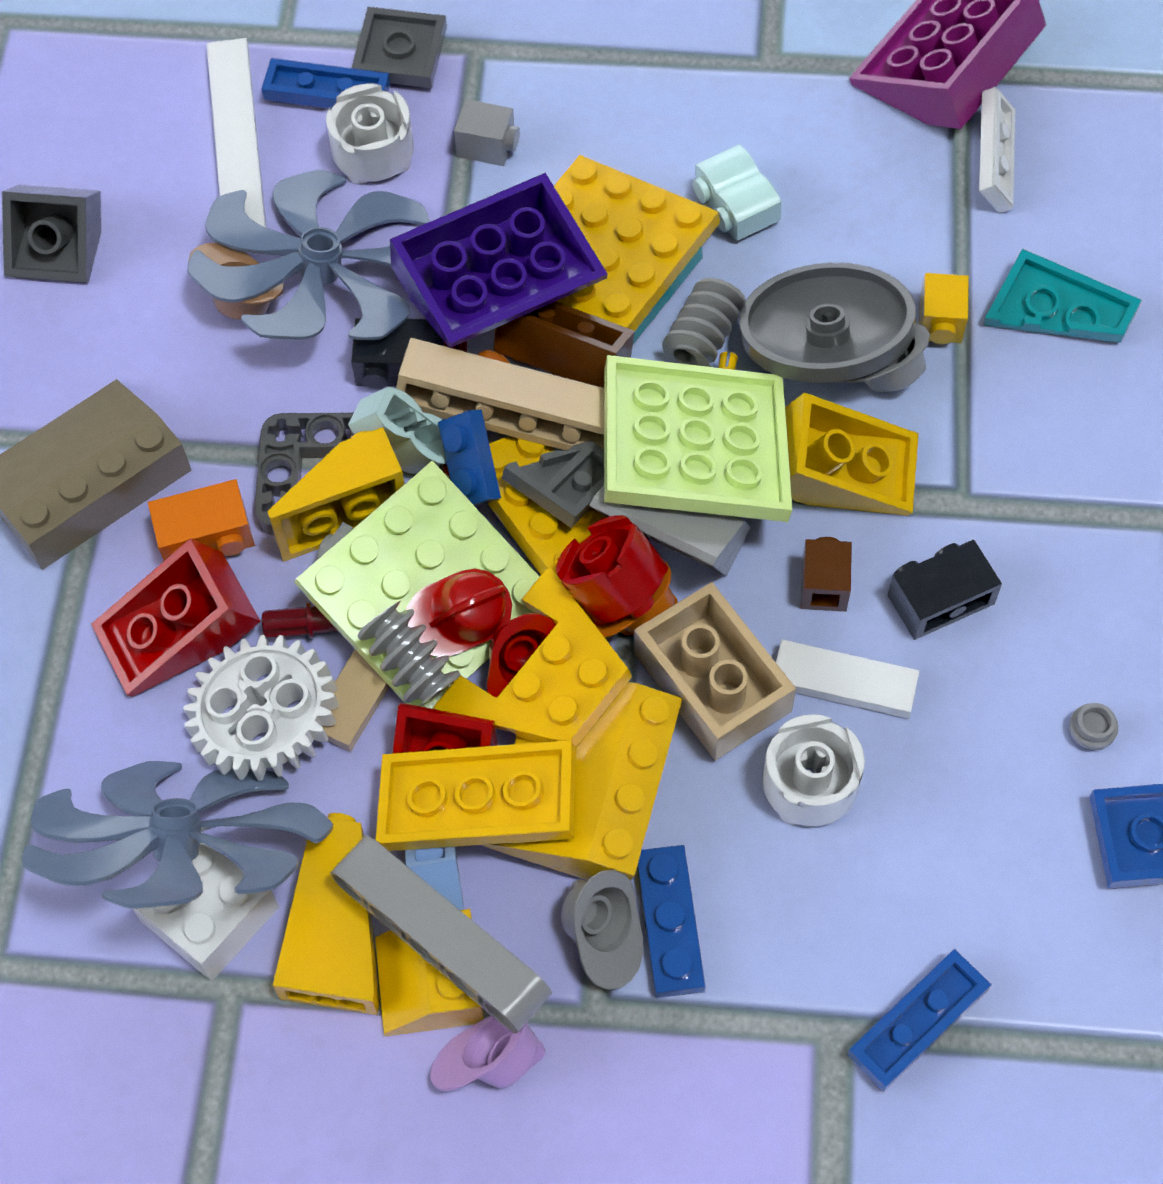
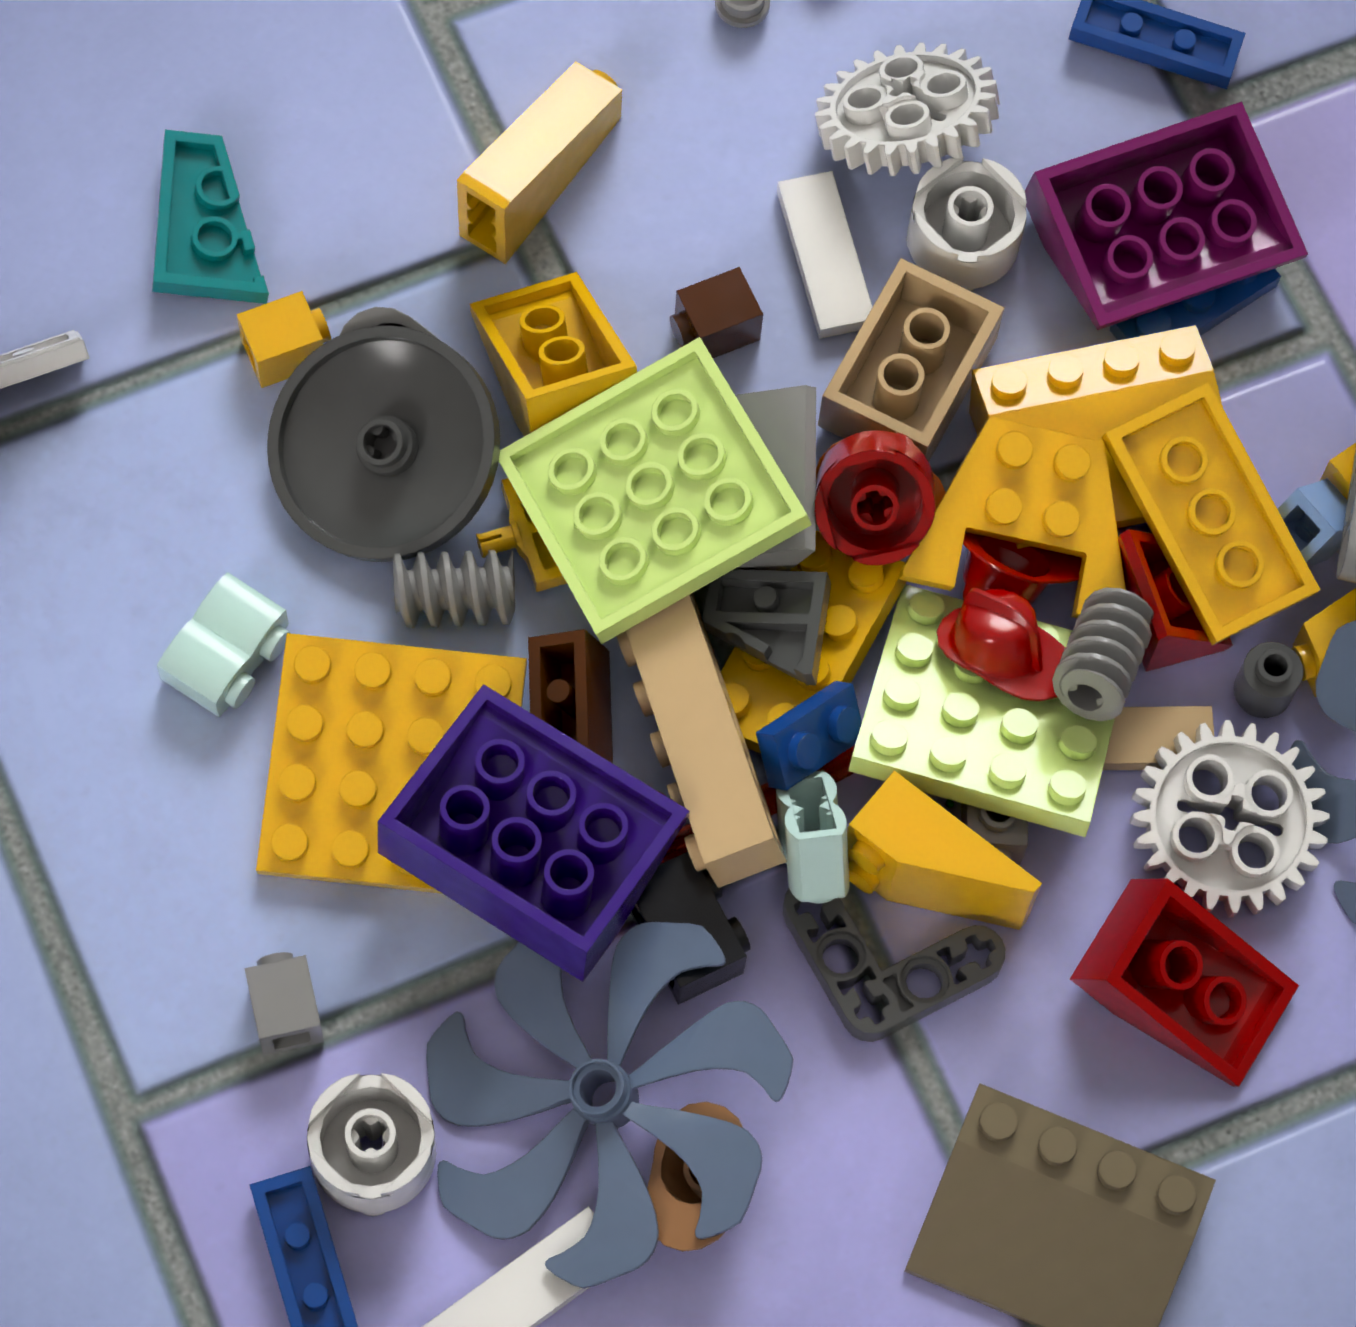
camera: 125 degrees left, 5 degrees up
orange brick [147,479,255,561] -> none
dark red axle [261,602,338,639] -> none
dark grey plate [351,7,447,88] -> none
light grey piece [561,870,644,990] -> none
black brick [887,539,1002,640] -> none
none -> slope [457,61,622,264]
none -> white gear [815,42,1000,176]
none -> magenta slope [1025,101,1308,330]
none -> dark grey brick [1234,642,1303,718]

